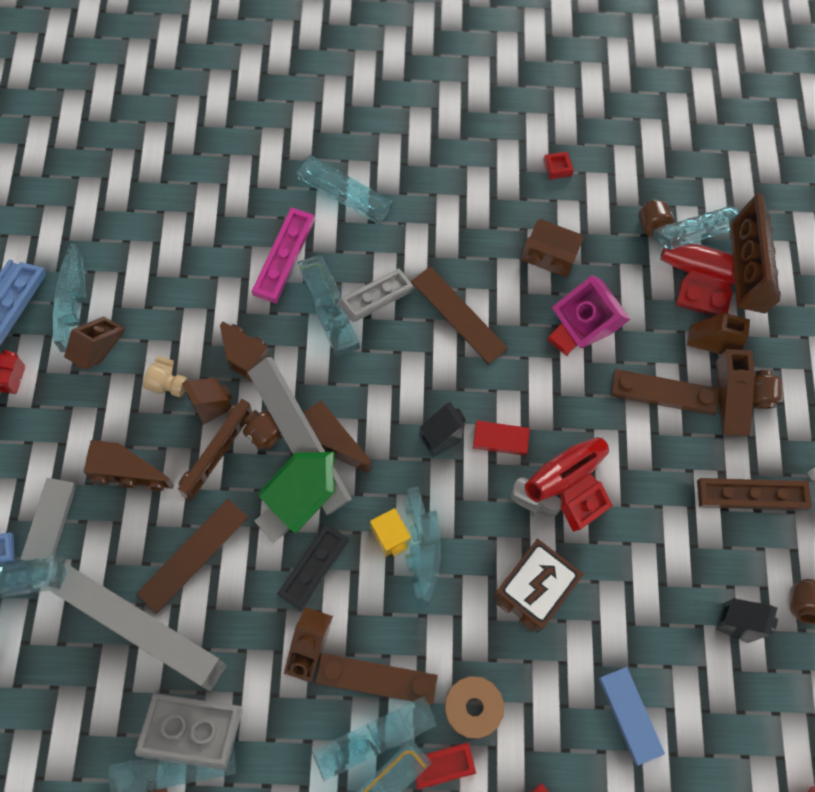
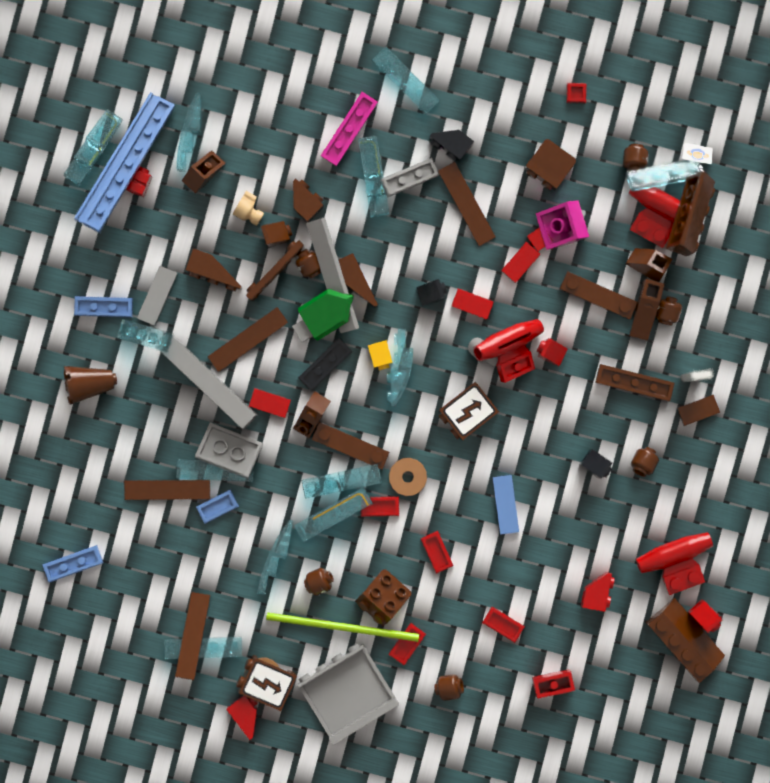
camera: 20 degrees right, 20 degrees up
none -> red tile [249,388,291,418]
none -> black slope [429,130,474,162]
none -> red tile [501,242,541,283]
none -> red slope [536,338,568,367]
none -> sticker [683,143,712,164]

